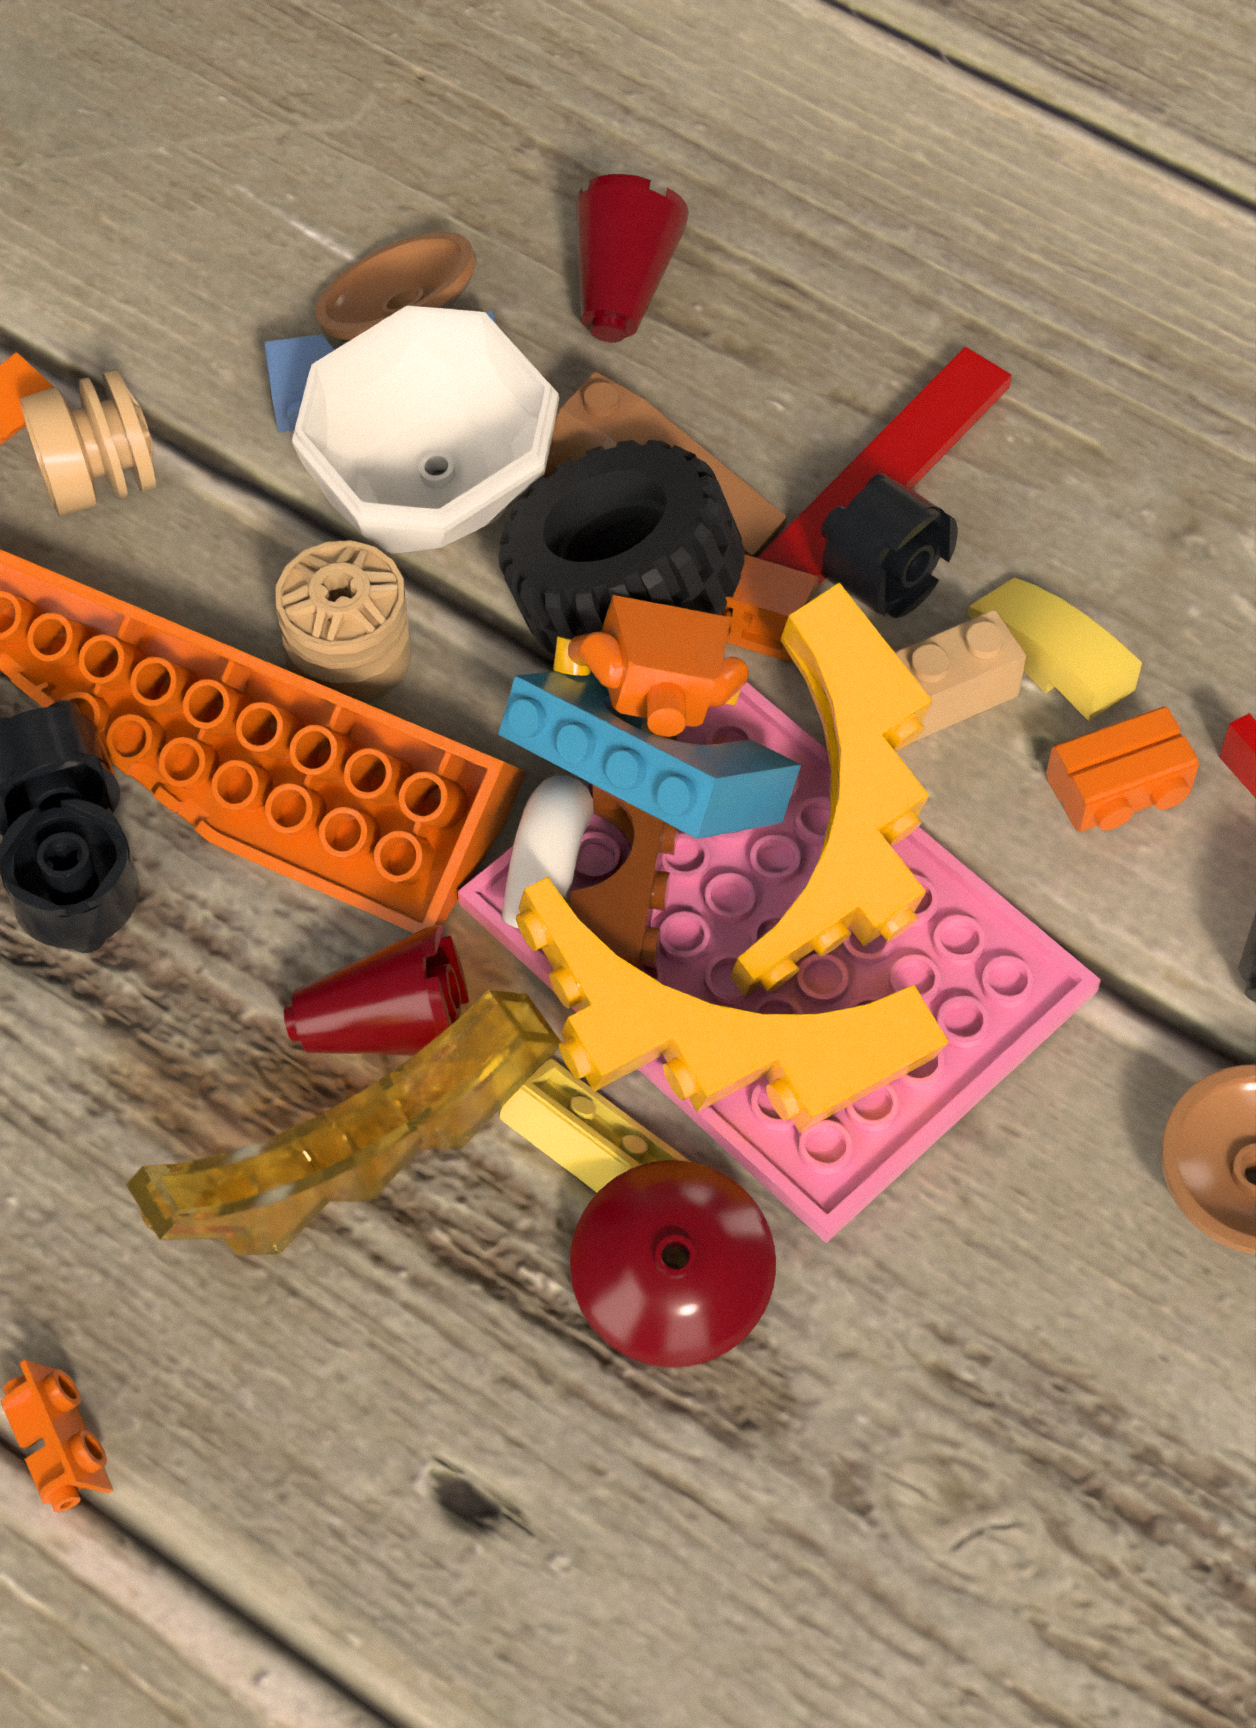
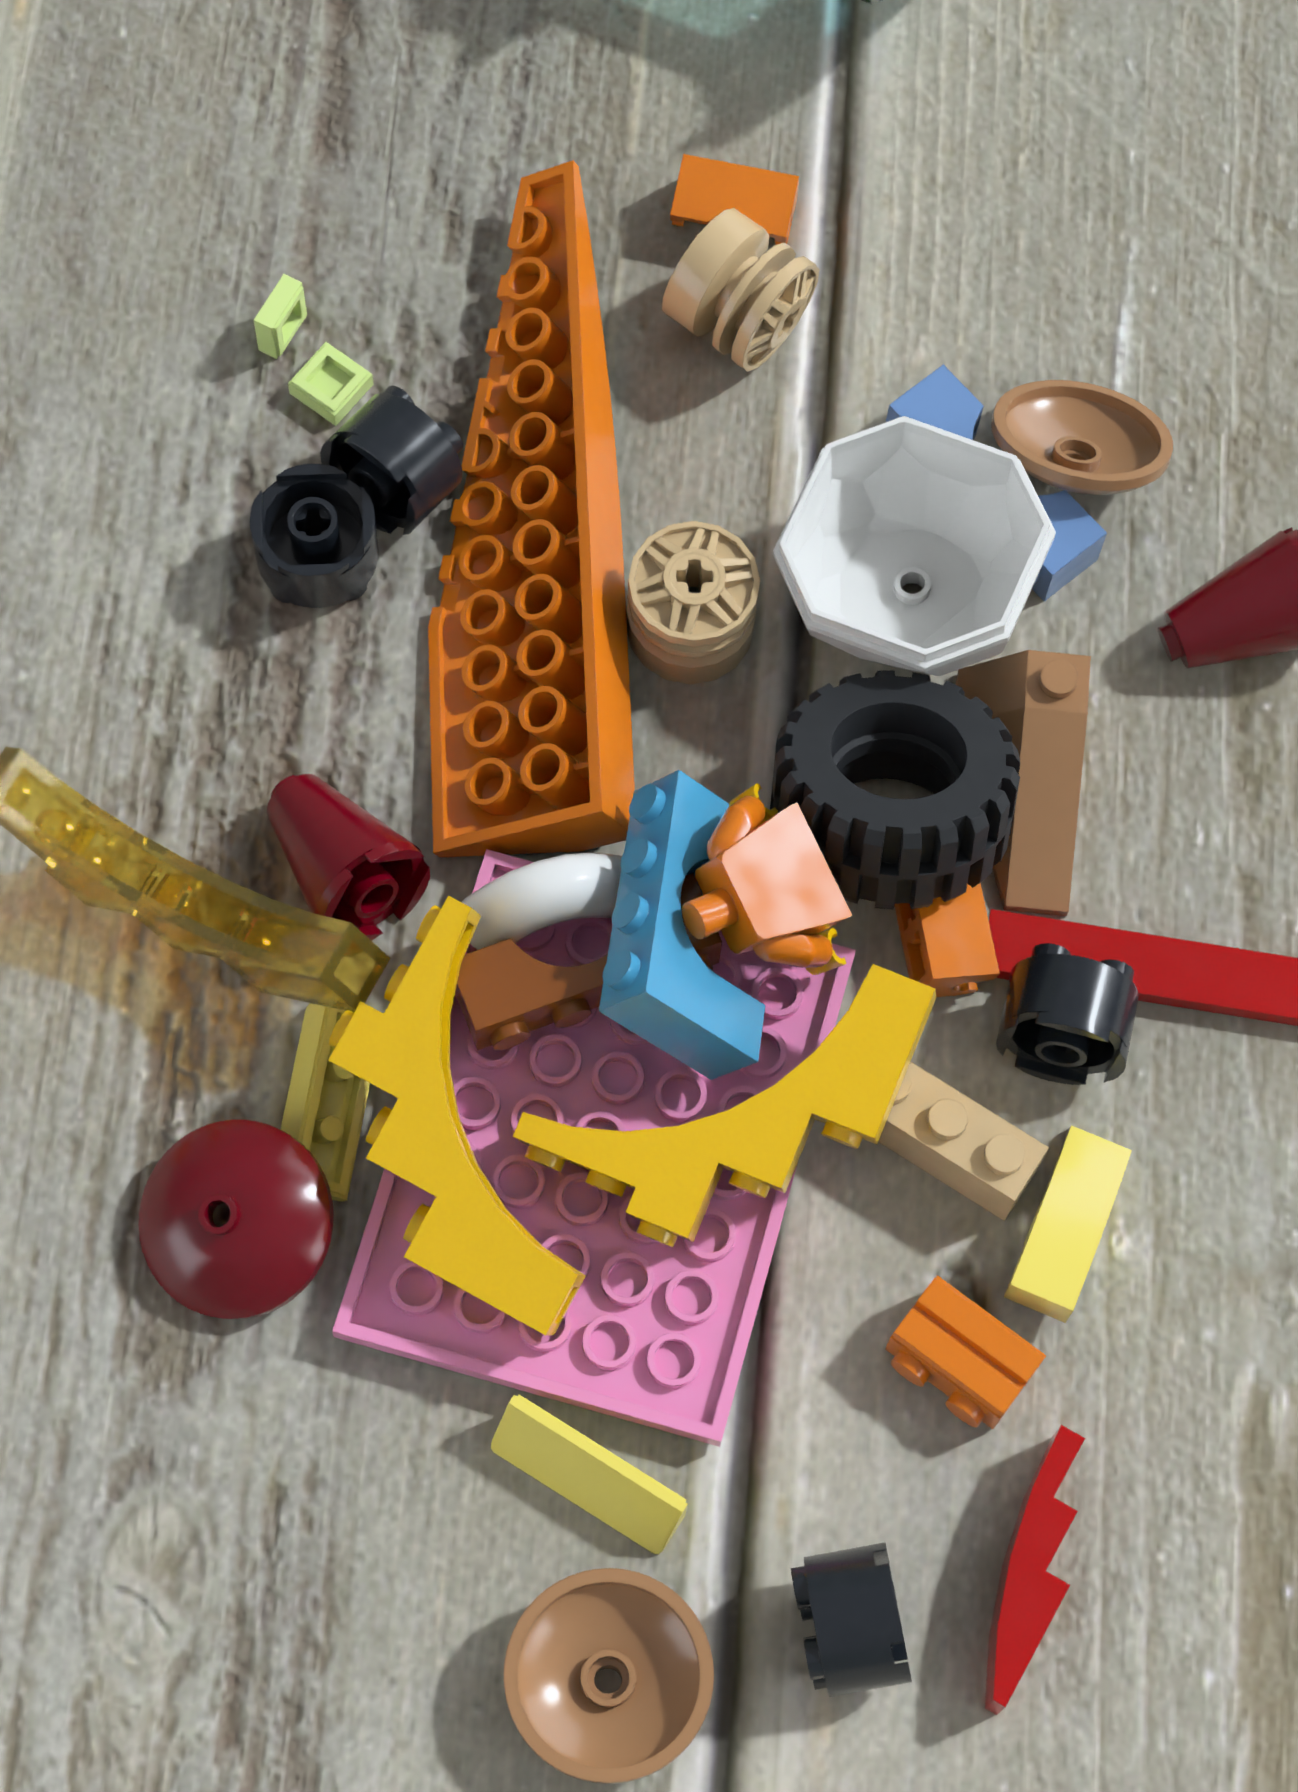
camera: 55 degrees right, 10 degrees up
none -> light yellow slope [491,1394,688,1555]

